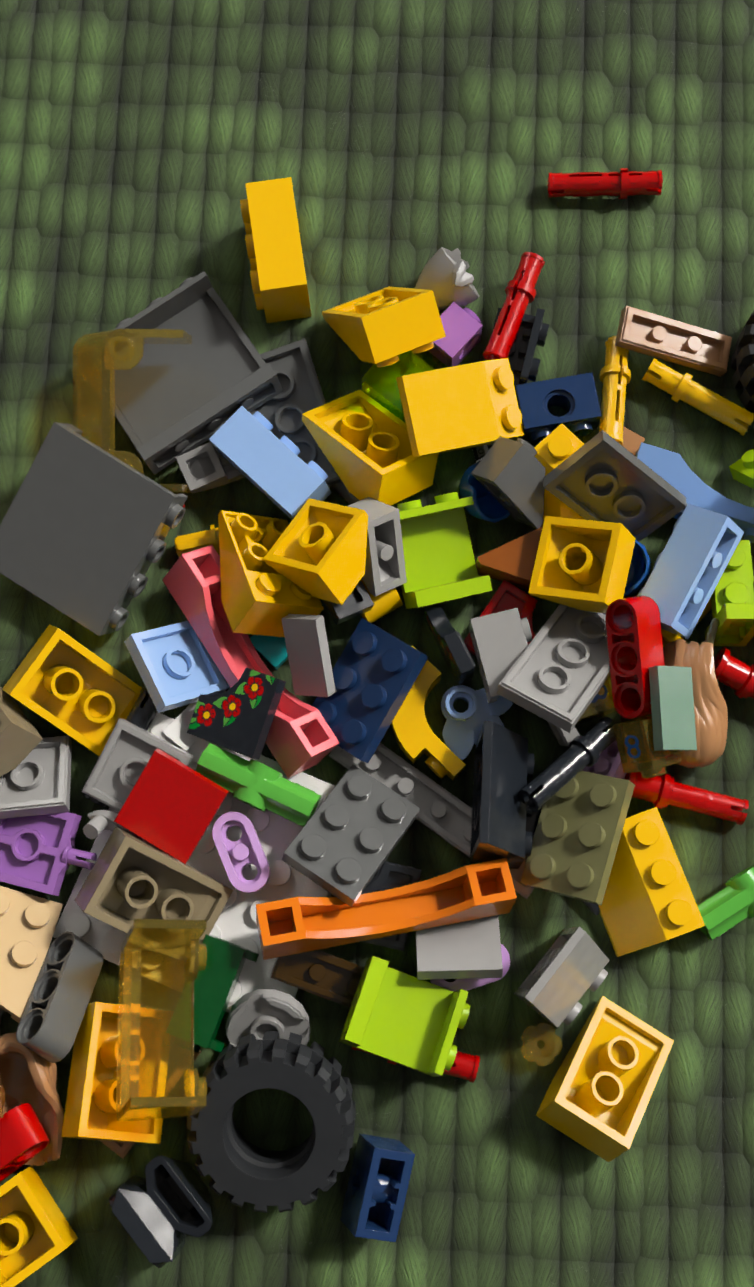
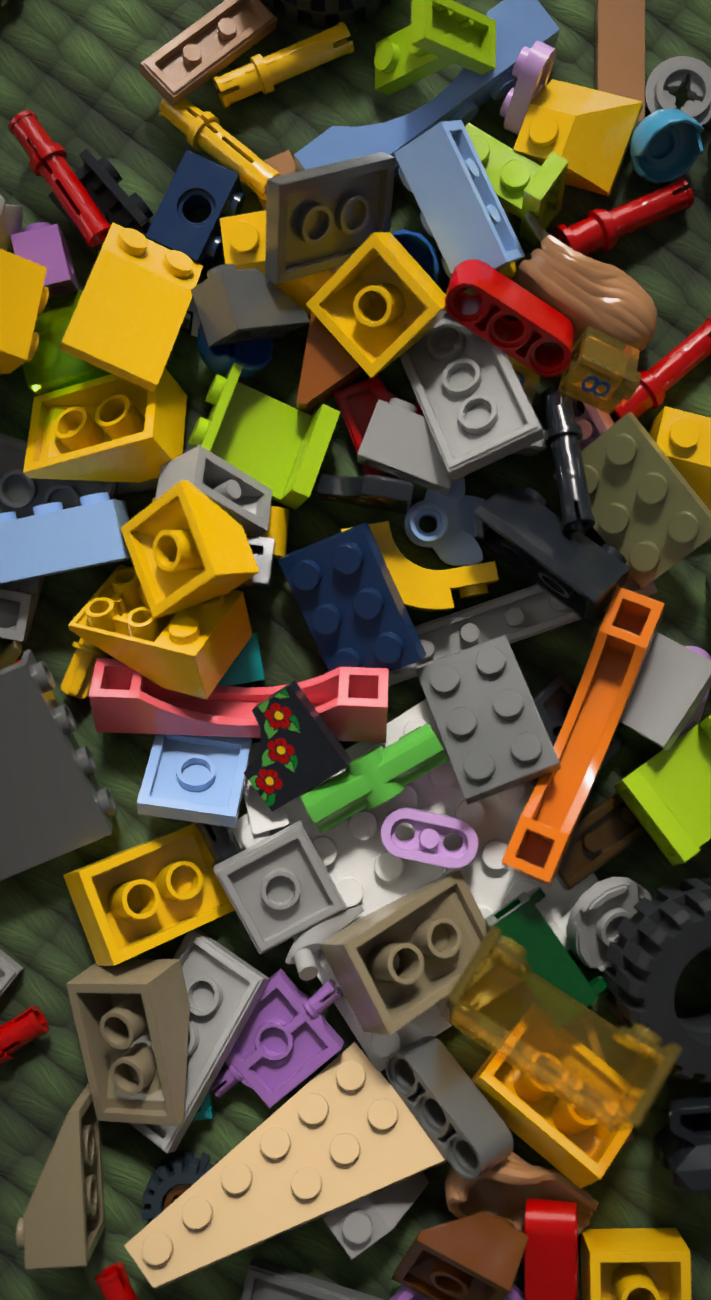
camera: 55 degrees left, 10 degrees up
red tile [114,748,229,864] -> none
light grey tile [281,614,336,697] -> none
sand green tile [649,666,697,752] -> none

